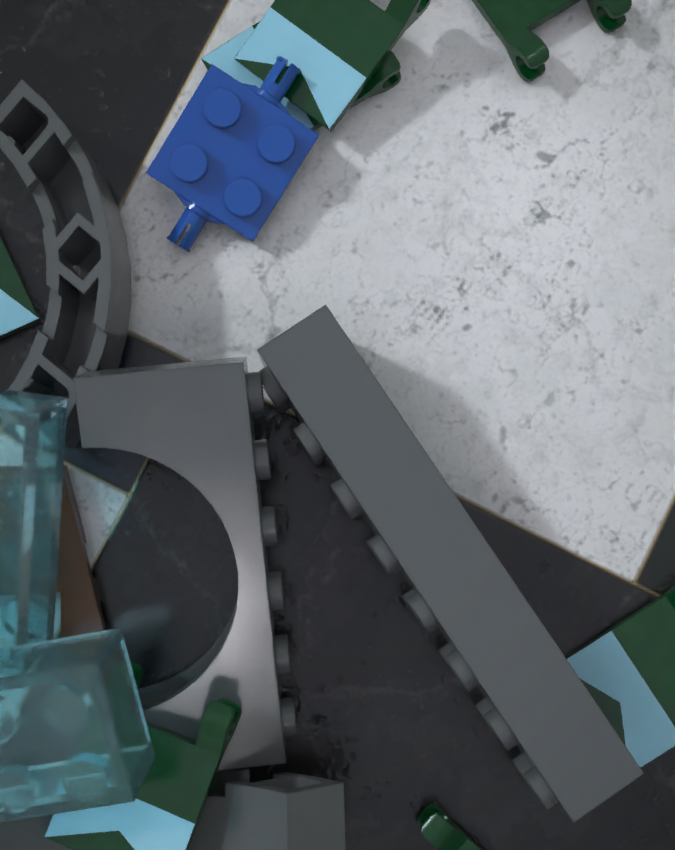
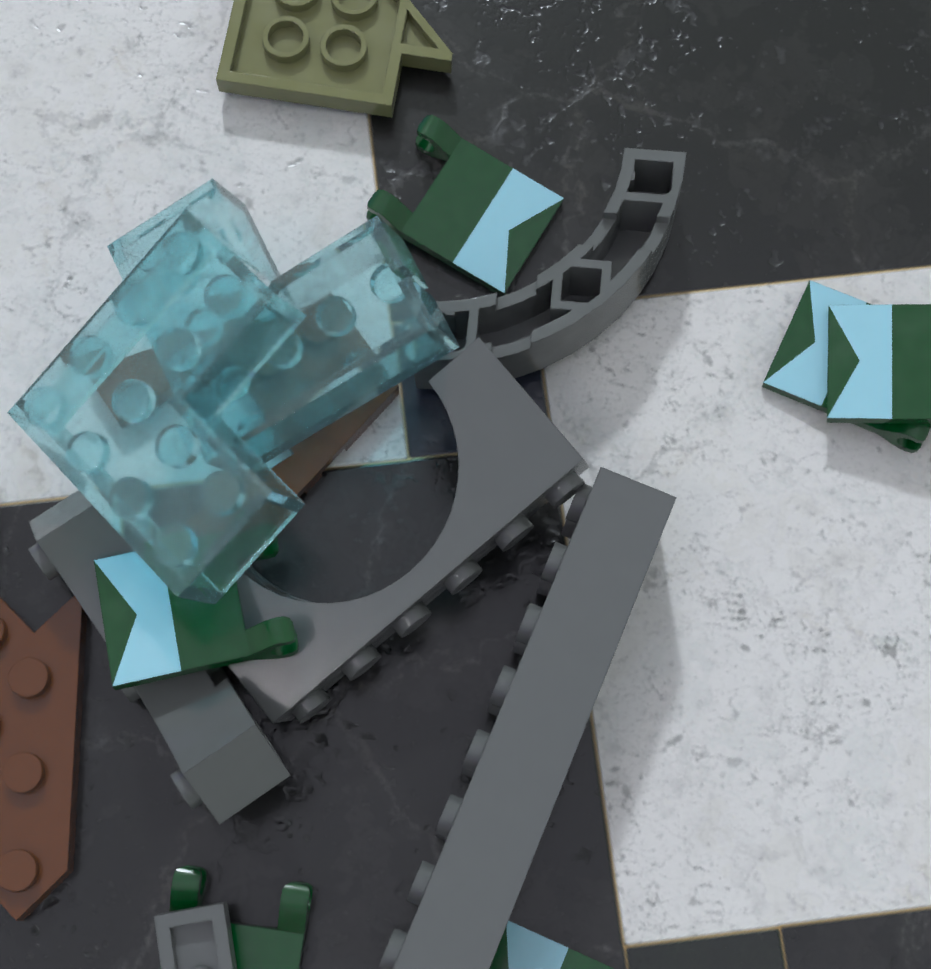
camera: 55 degrees right, 10 degrees down
blue plate [146,56,319,252] -> none

